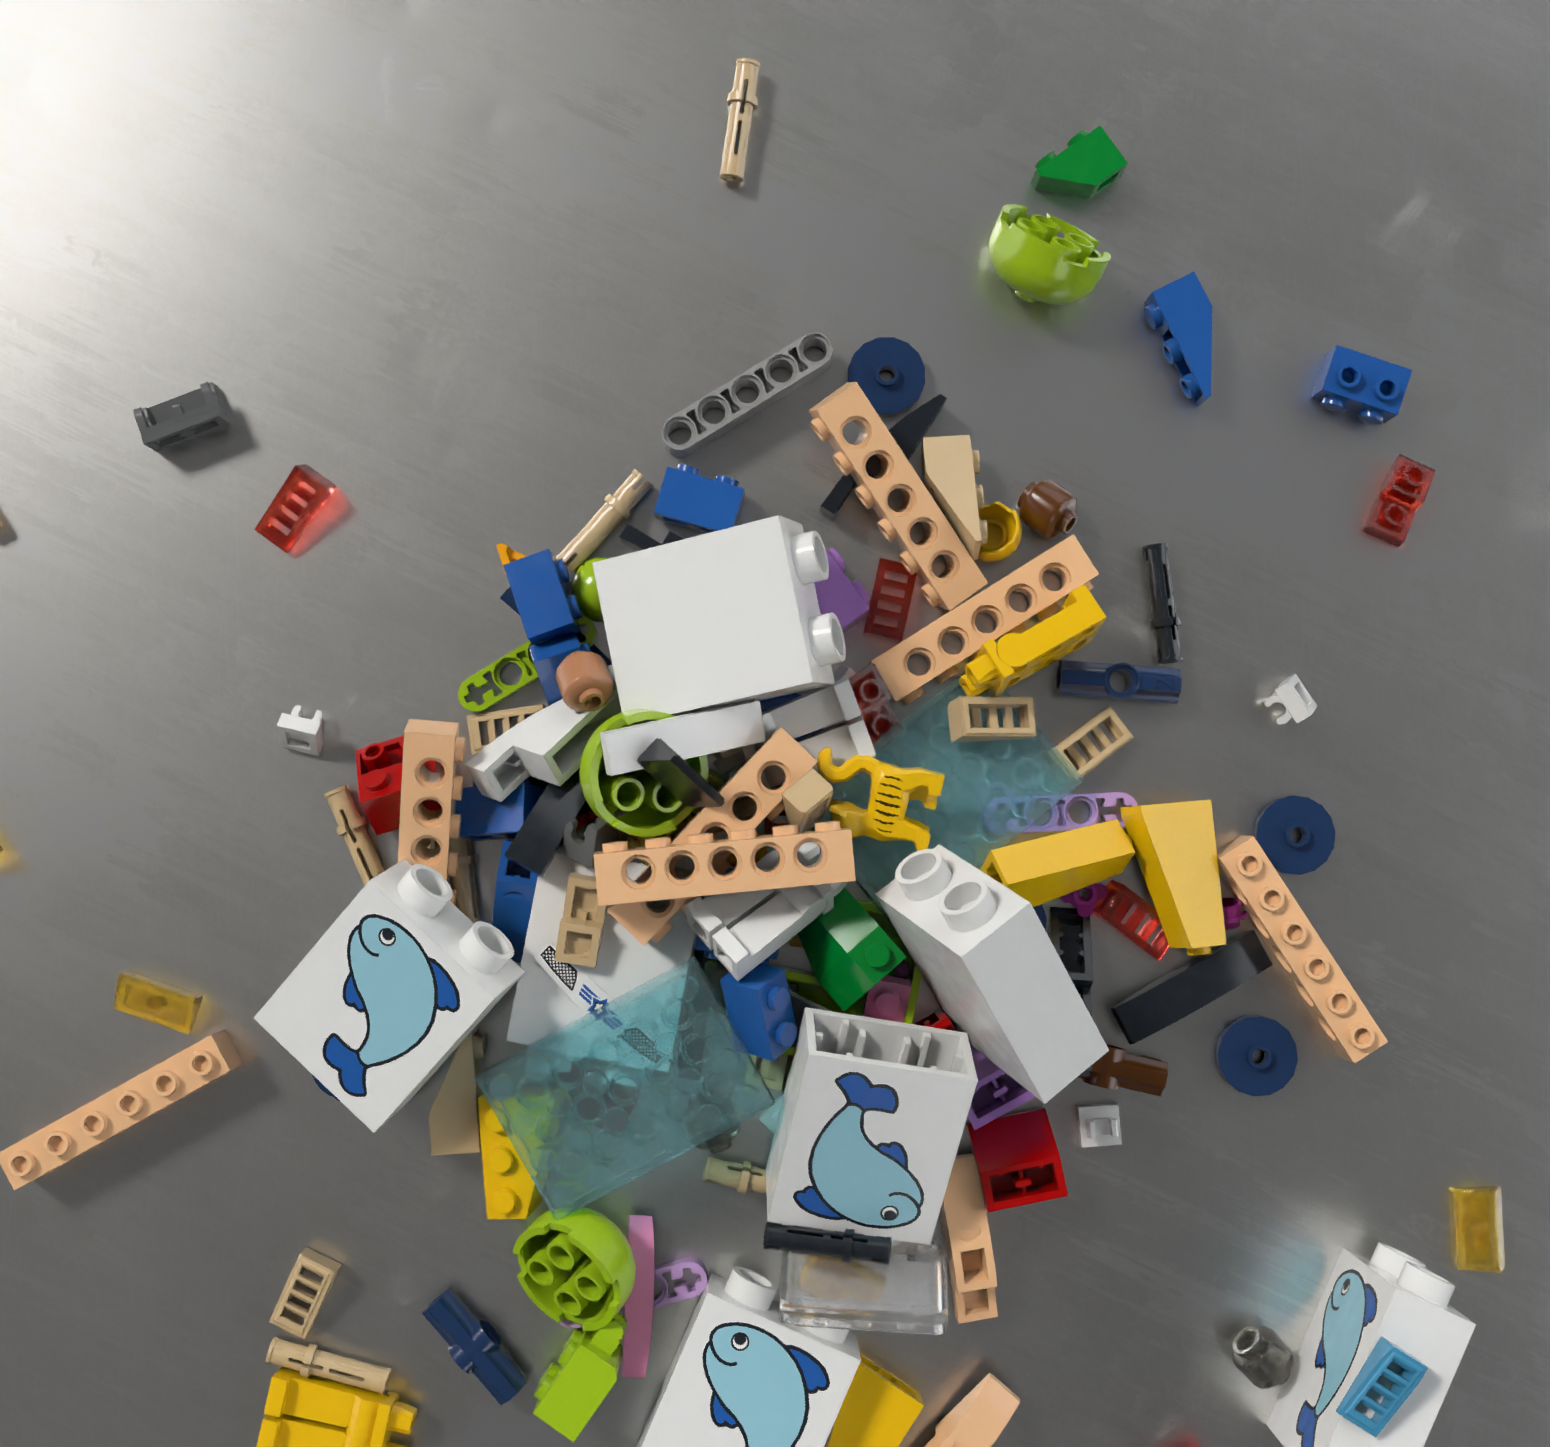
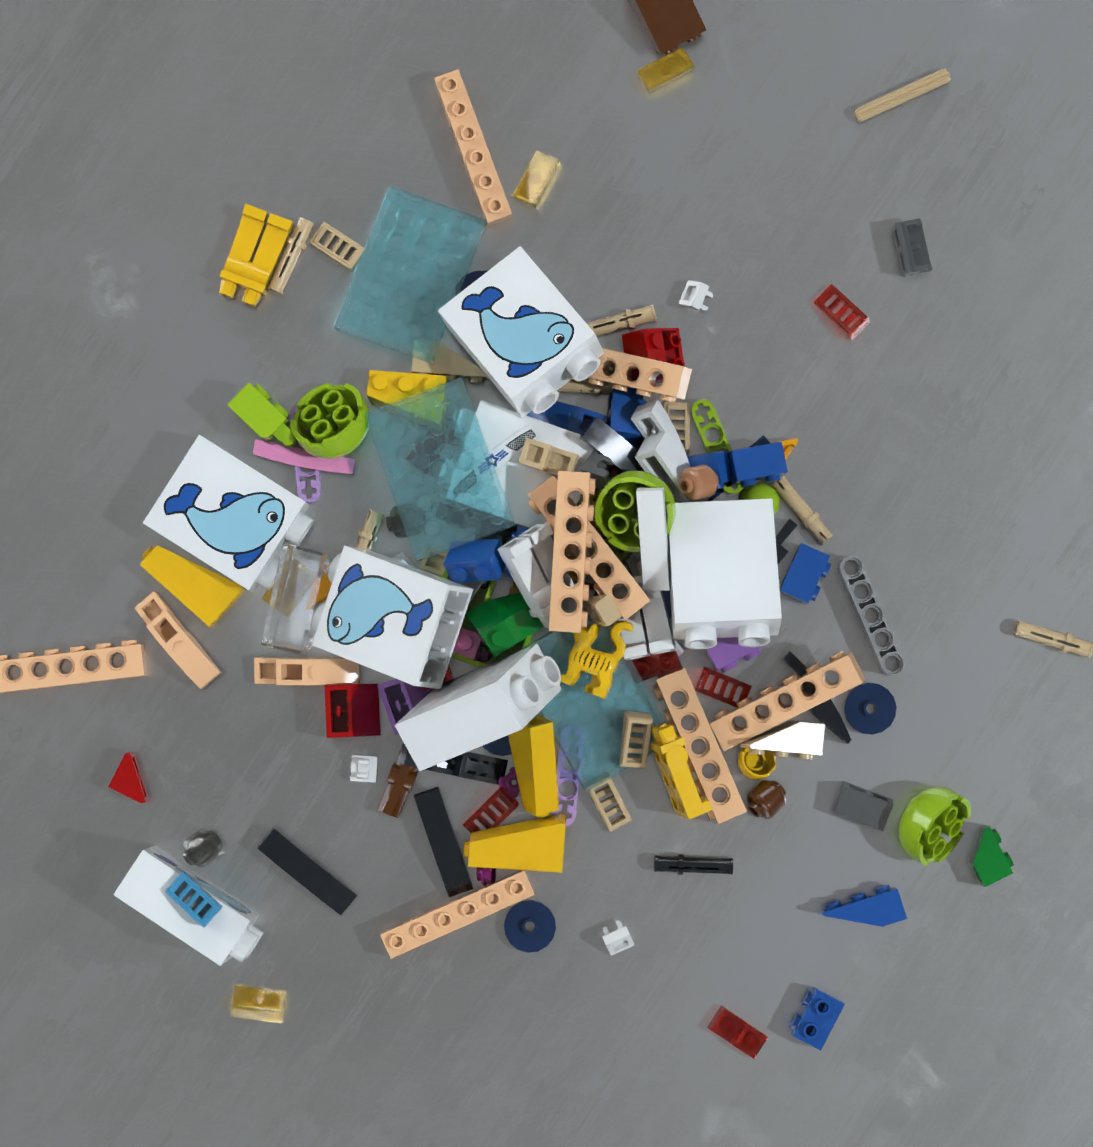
camera: 100 degrees right, 0 degrees up
dark blue piece [422,1287,529,1406] -> none
black slope [637,738,725,807] -> none
black pin [763,1222,892,1265] -> none
dark blue piece [1056,660,1182,704] -> none
dark blue plate [1215,1015,1298,1096] -> none
none -> black slope [257,827,357,915]
none -> clear light blue plate [334,186,487,364]
none -> dark grey hinge [834,781,893,831]

